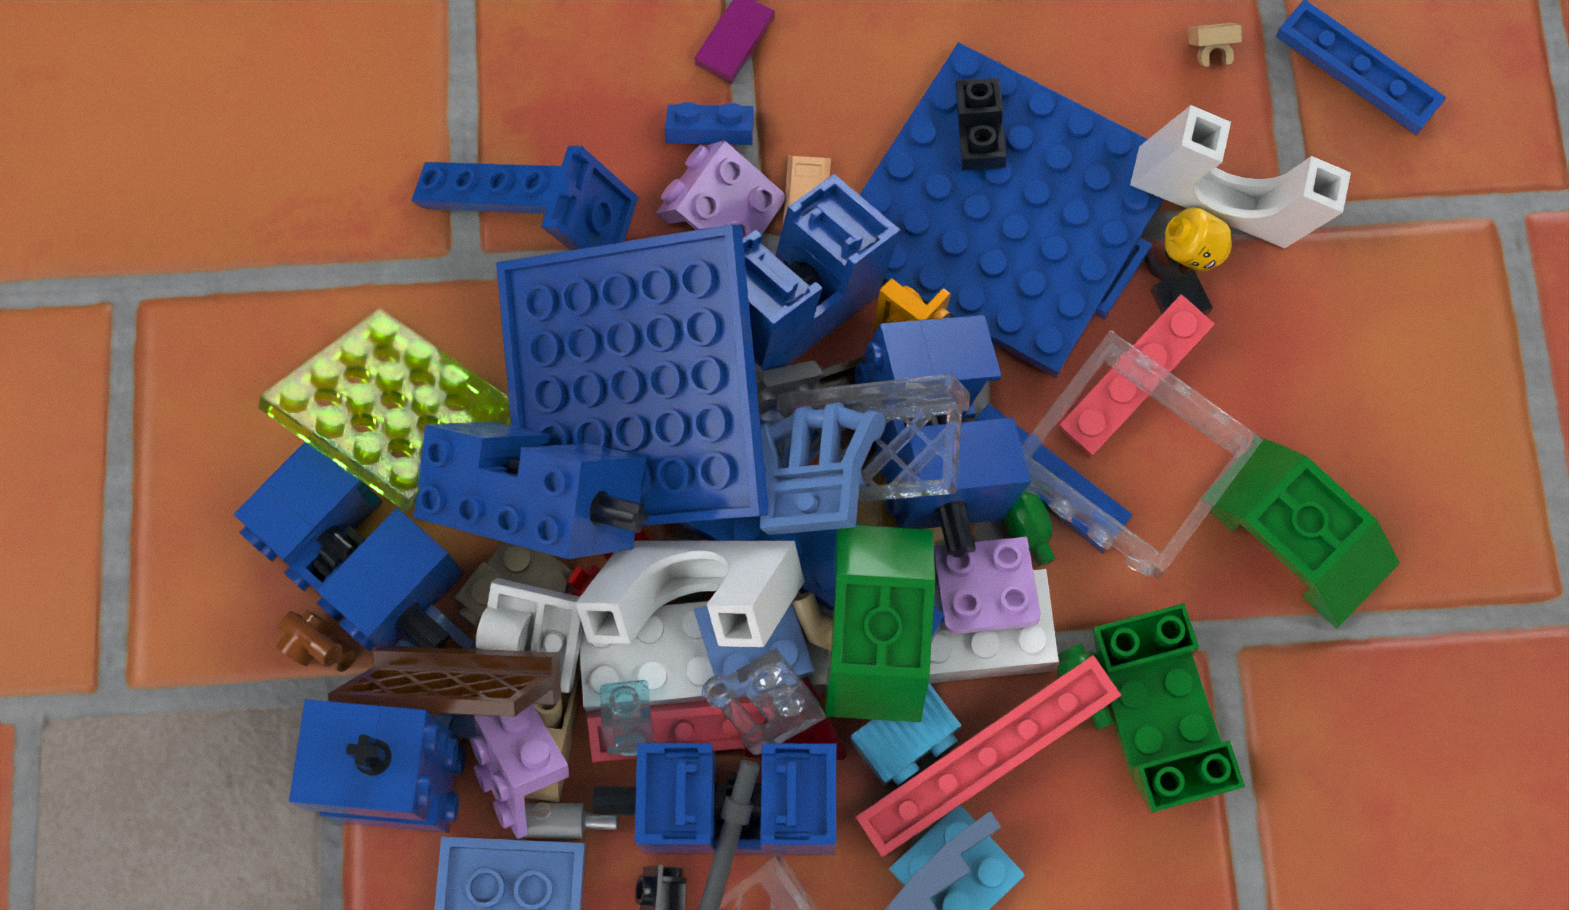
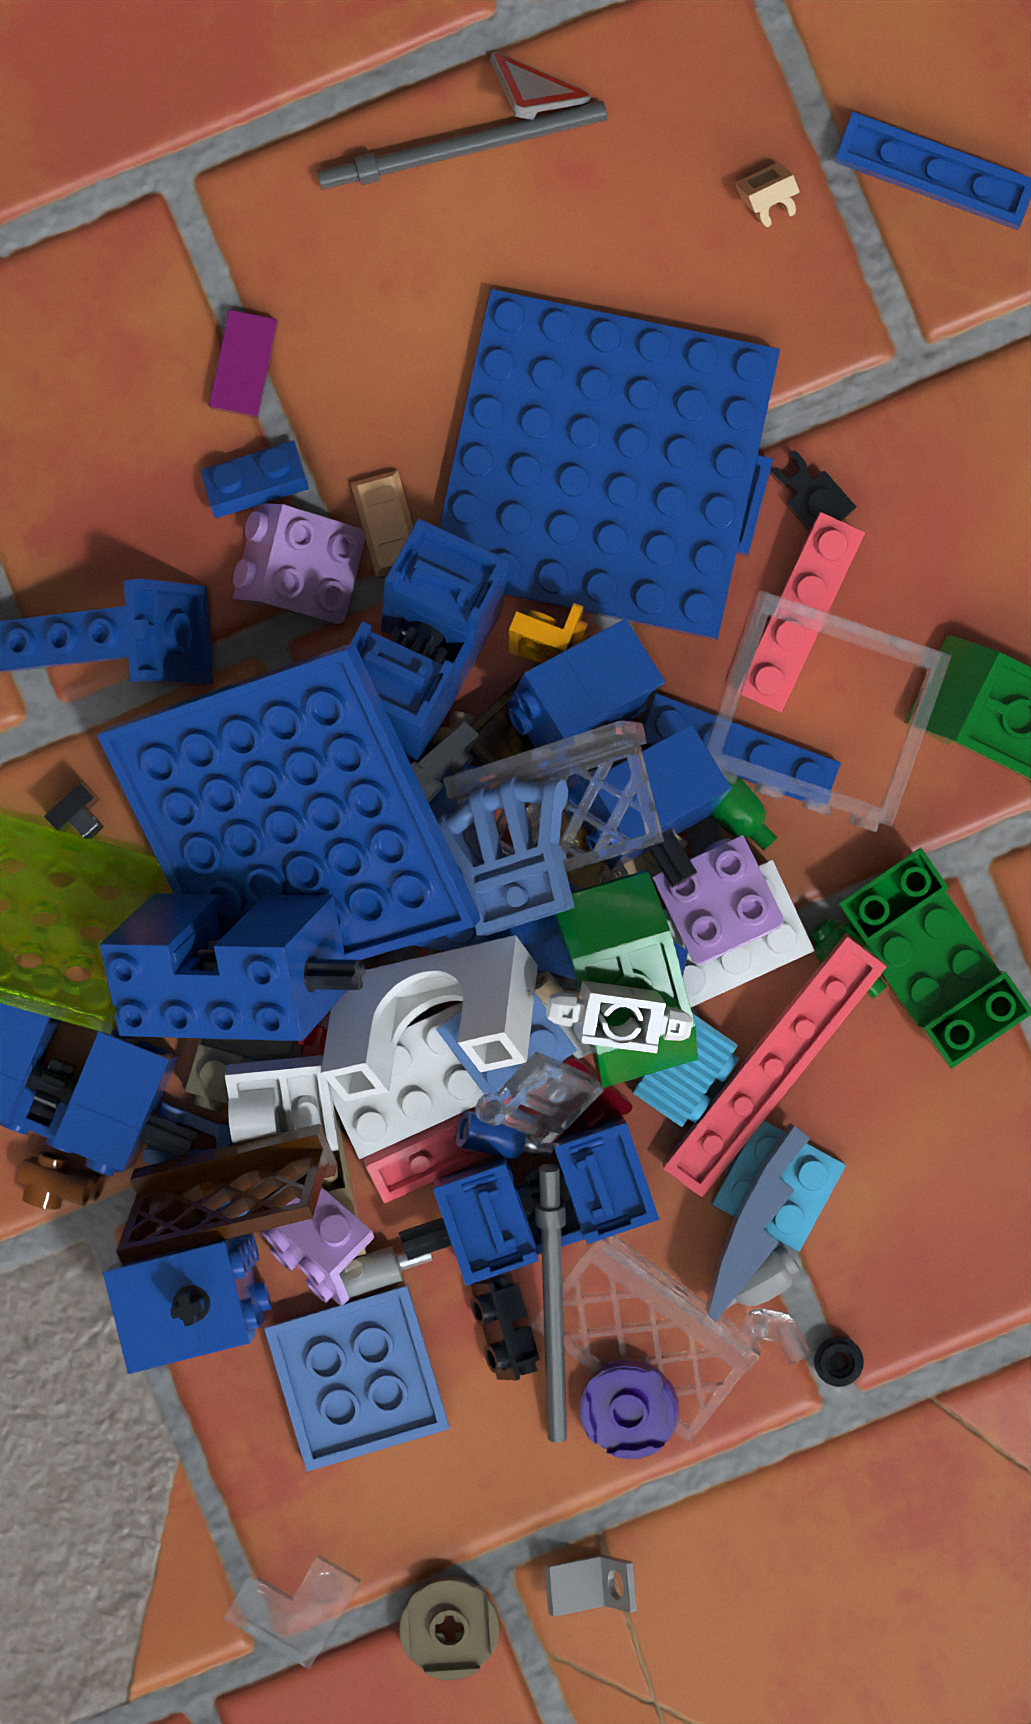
camera: 20 degrees left, 15 degrees up
clear light blue bracket [600,680,656,756] -> none
black slope [956,78,1006,171] -> none
white arch [1130,105,1351,248] -> none
yellow head [1165,207,1232,272] -> none
none -> black tile [44,783,104,840]
none -> blue piece [456,1110,554,1160]
none -> white piece [546,980,692,1053]

